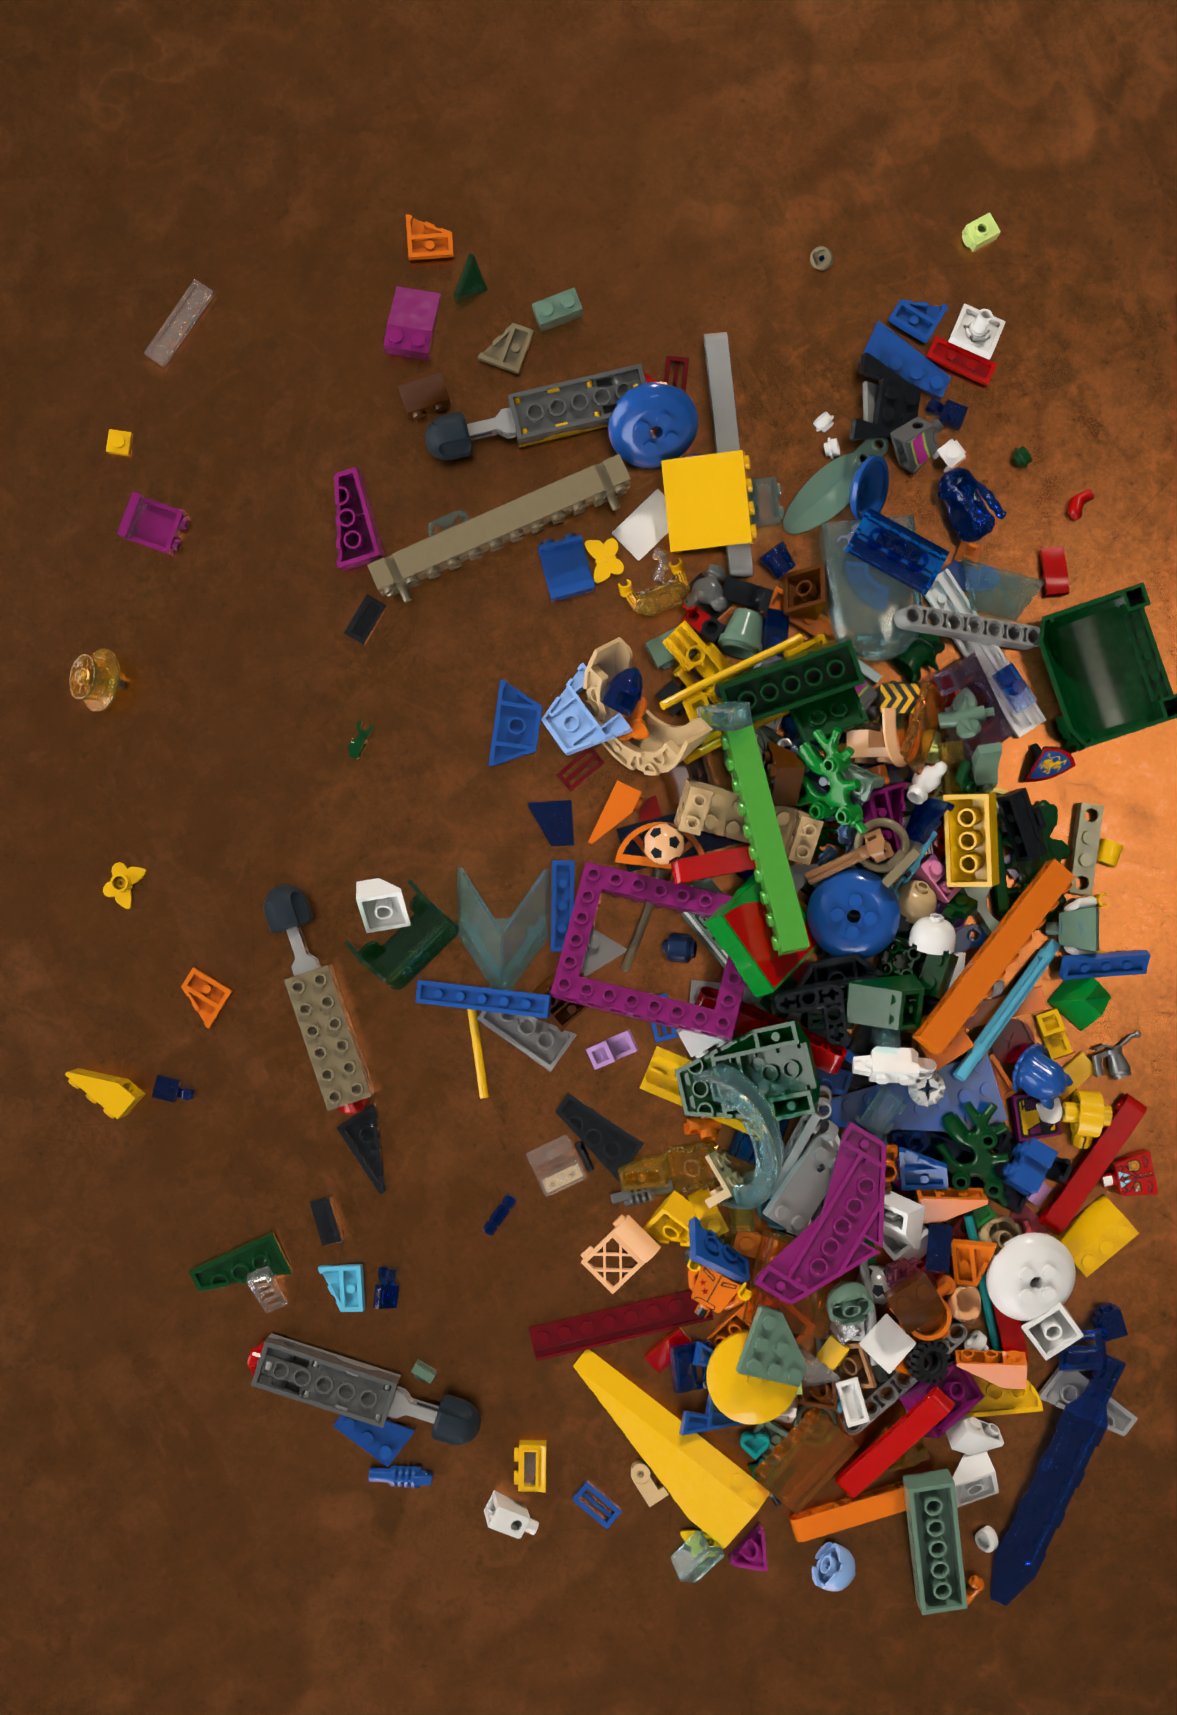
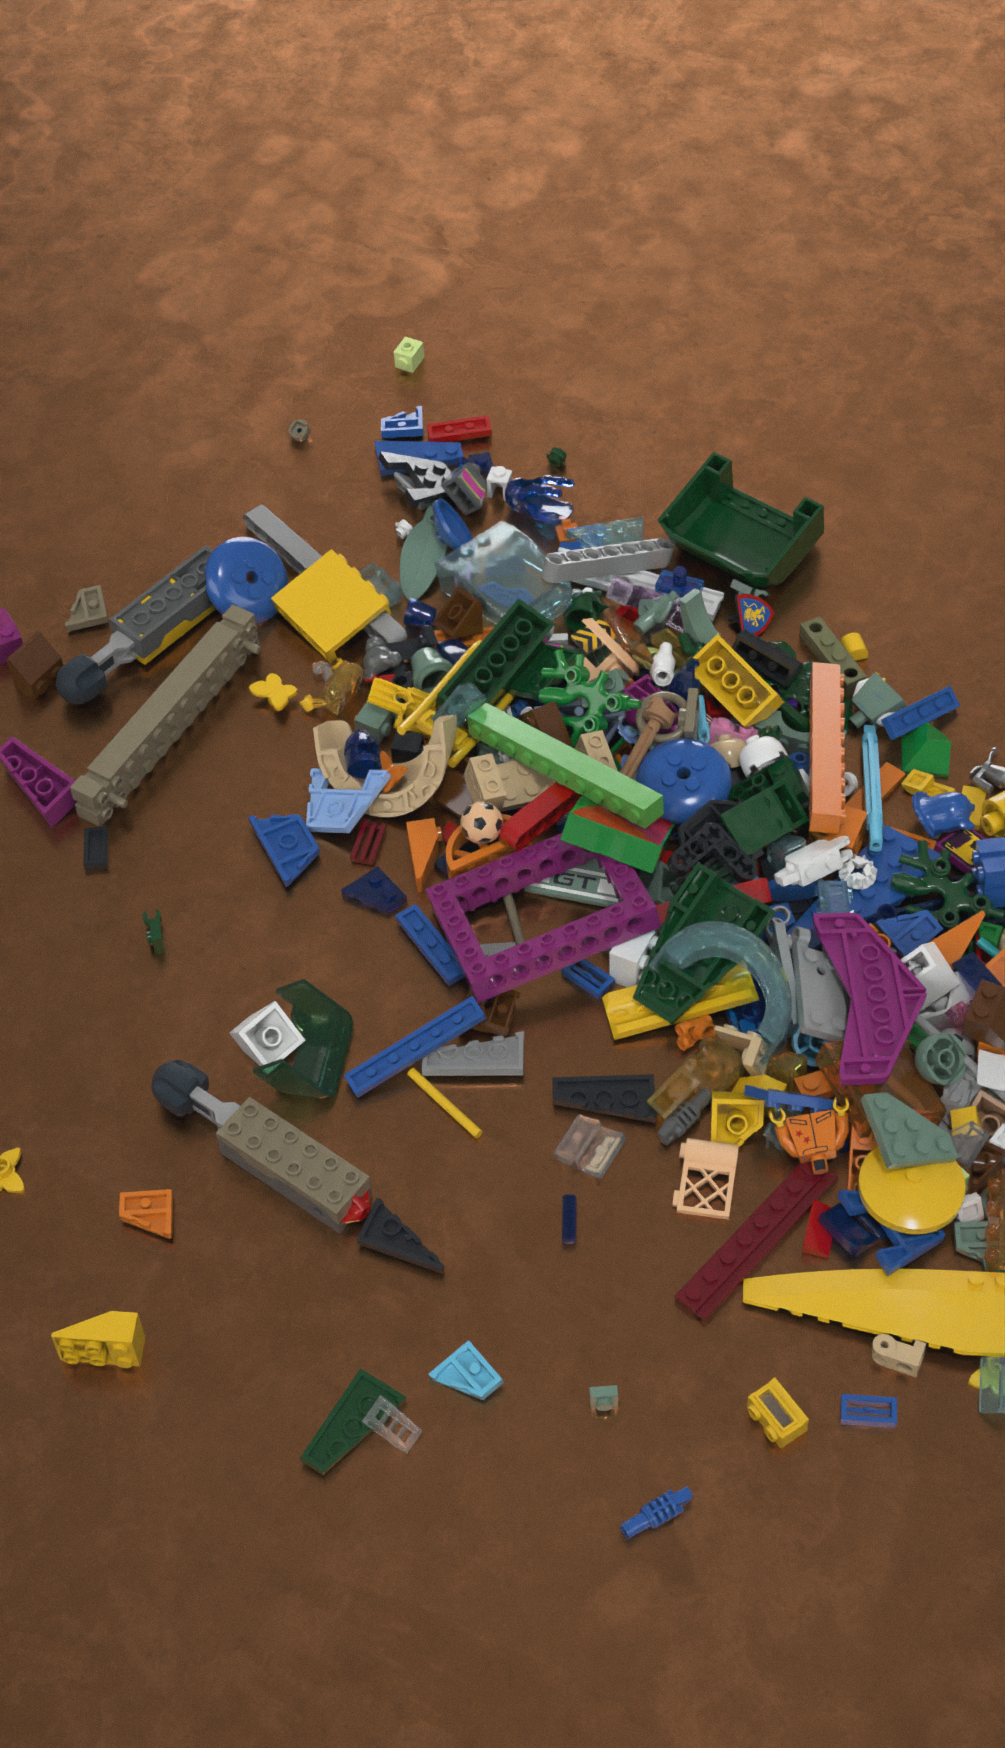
camera: 30 degrees left, 35 degrees down
clear blue plate [152,1074,195,1103] -> none
dark grey piece [247,1333,481,1445] -> none
black panel [310,1195,345,1246] -> none
blue wing [333,1415,416,1467] -> none
clear blue plate [373,1267,399,1309] -> none
clear green slope [454,253,488,303] -> none
clear light blue windscreen [457,867,550,990] -> none
white torso [484,1490,539,1539] -> none
sand green piece [532,287,583,332] -> none
blue panel [537,533,595,602] -> none
black pin [574,1140,595,1172] -> none
lavender slope [586,1029,639,1070] -> none
white sticker [612,489,668,561] -> none
dark blue head [662,932,697,963] -> none
teal tile [740,1431,770,1460] -> none
white plate [813,411,834,432] -> none
clear blue slope [844,508,949,595] -> none
white plate [948,303,1006,360] -> none
dark red tile [990,1018,1035,1064] -> none
white tile [1035,1097,1063,1124] -> none
red slope [1039,546,1070,597] -> none
red arm [1067,489,1094,520] -> none

